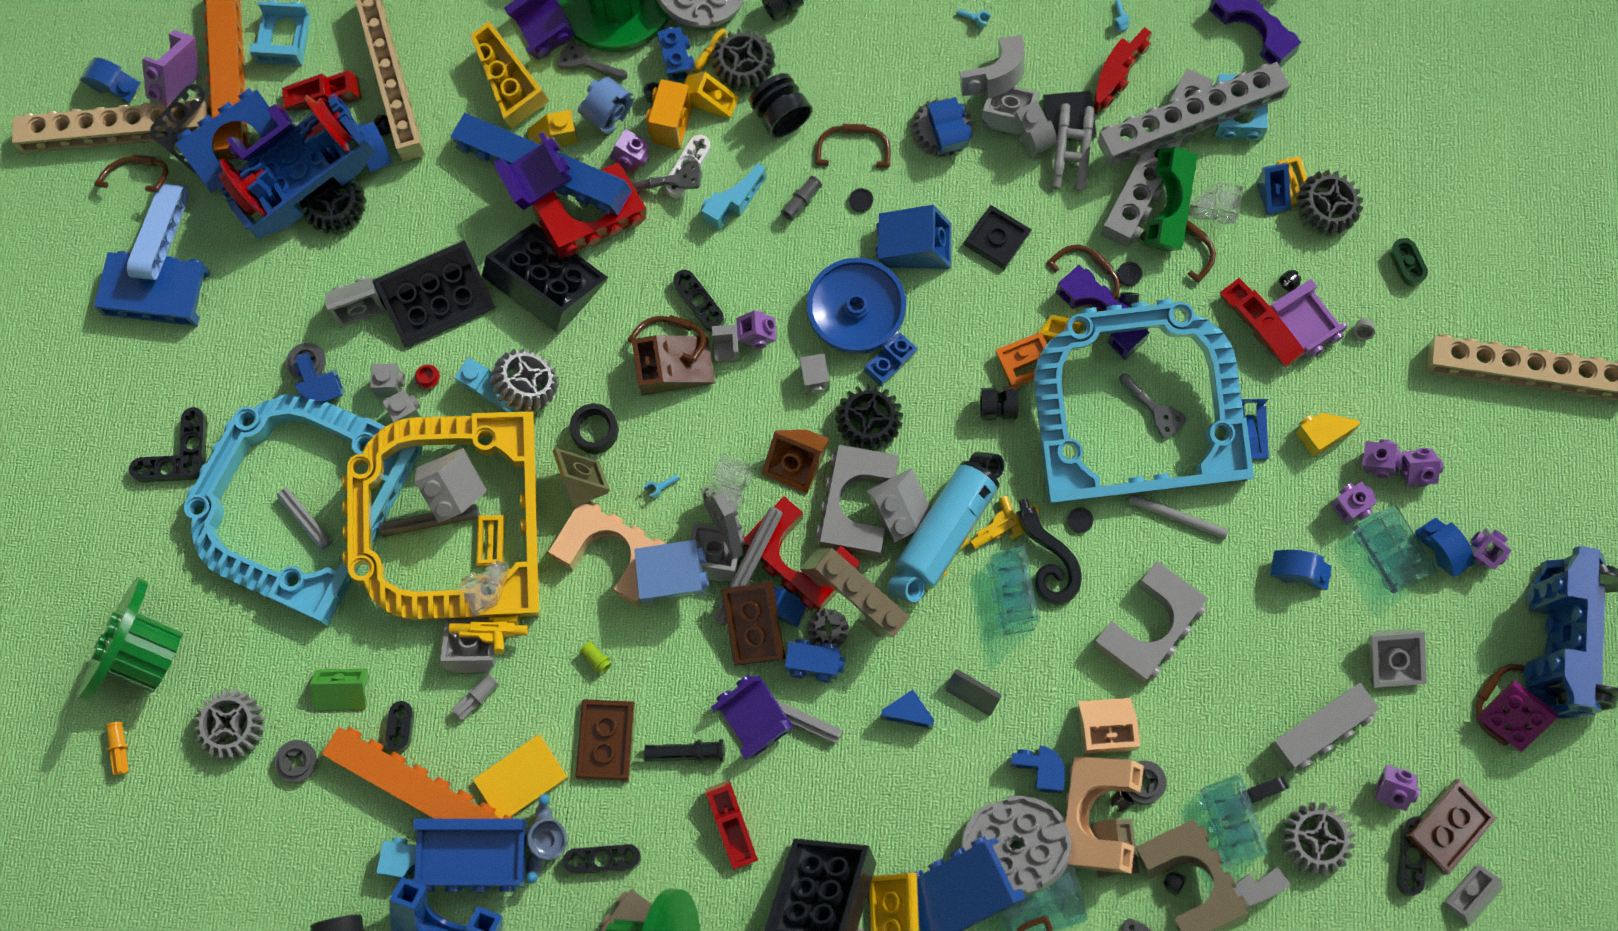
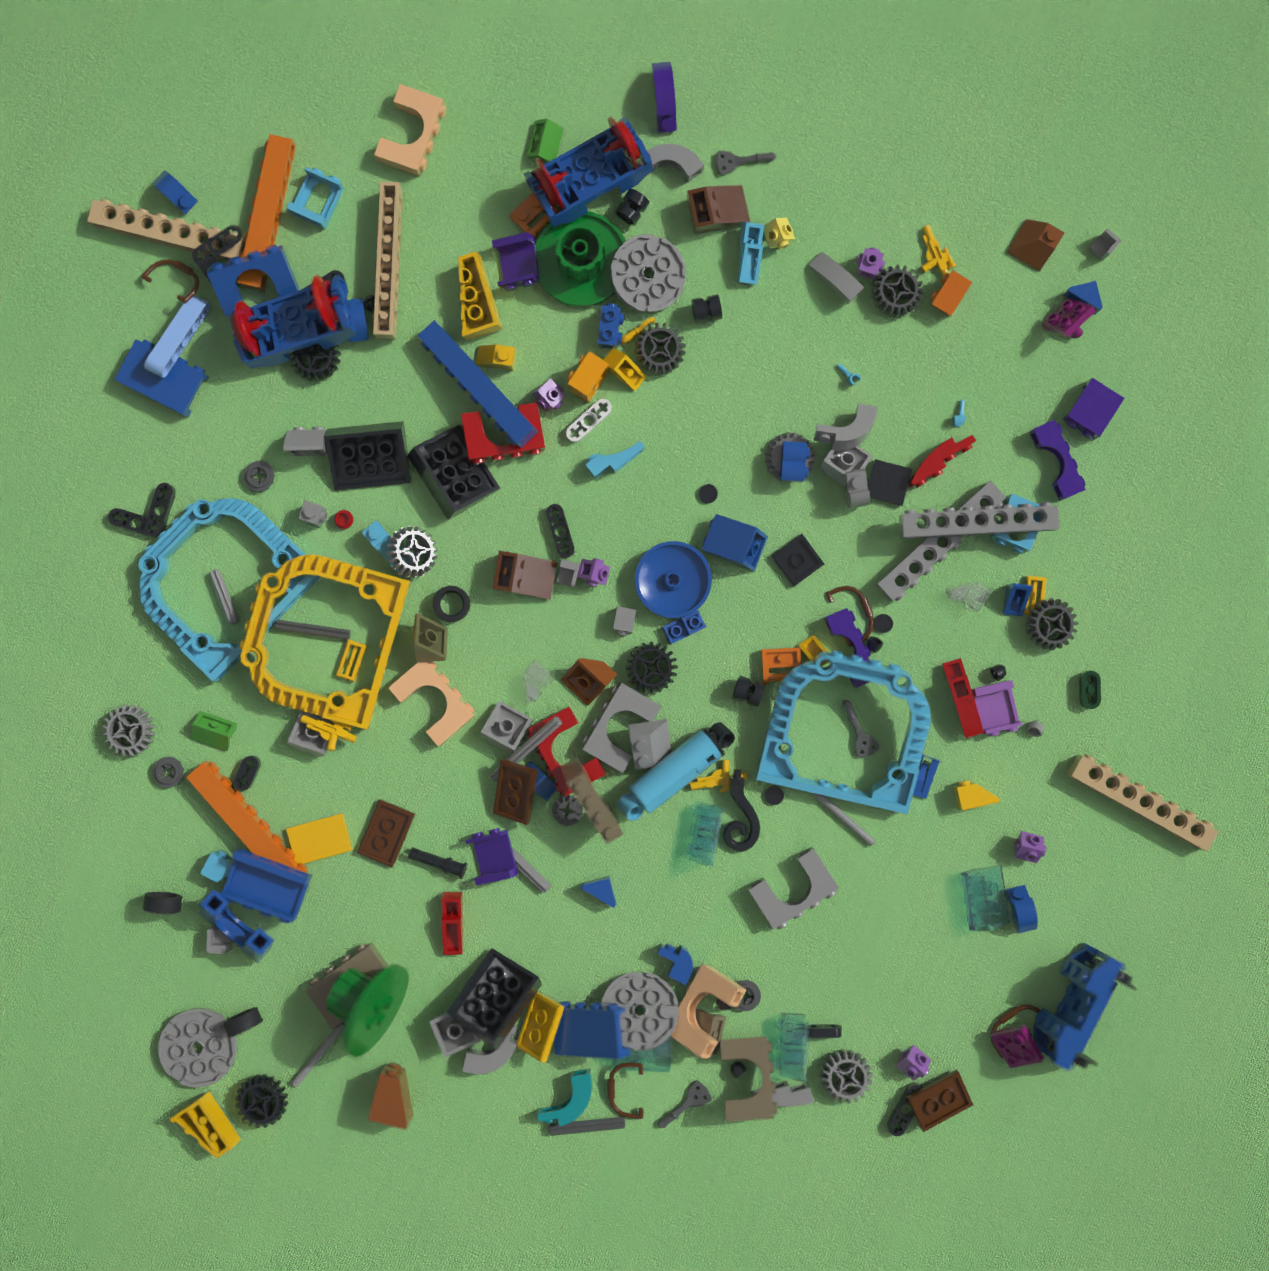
camera: 15 degrees right, 15 degrees up
green piece [76,577,183,702] -> none
light orange axle [106,722,129,775] -> none
medium lavender panel [142,30,199,106] -> none
dark purple panel [227,104,296,161] -> none
red slope [282,70,361,110] -> none
blue brick [294,352,345,401] -> none
light grey brick [382,389,421,422] -> none
light grey slope [414,448,487,523] -> none
light grey axle [452,673,499,720] -> none
clear slope [459,561,509,616] -> none
dark purple panel [493,132,573,210] -> none
sand blue piece [526,794,567,883] -> none
dark grey piece [557,42,628,81] -> none
black beam [563,844,641,874] -> none
medium blue brick [577,77,633,134] -> none
lime pin [579,641,612,674] -> none
reddish brown piece [628,315,707,362] -> none
dark grey piece [632,161,702,193] -> none
medium blue panel [634,539,709,605] -> none
black hinge [643,82,659,103] -> none
medium azure hand [644,474,679,499] -> none
light grey plate [701,485,745,559] -> none
black wheel [749,73,813,138] -> none
dark grey pin [781,175,822,221] -> none
blue brick [785,639,845,682] -> none
reddish brown piece [815,123,891,168] -> none
dark grey slope [946,669,1001,716] -> none
light grey piece [1051,103,1094,190] -> none
light nougat slope [1078,698,1140,755] -> none
reddish brown piece [1140,220,1216,282] -> none
green arch [1144,146,1198,252] -> none
blue brick [1270,550,1332,590] -> none
light grey brick [1270,683,1380,771] -> none
medium lavender brick [1331,482,1377,525] -> none
medium lavender brick [1362,439,1404,478] -> none
light grey slope [1367,629,1427,688] -> none
light grey slope [1444,864,1503,926] -> none
medium lavender brick [1470,528,1512,570] -> none

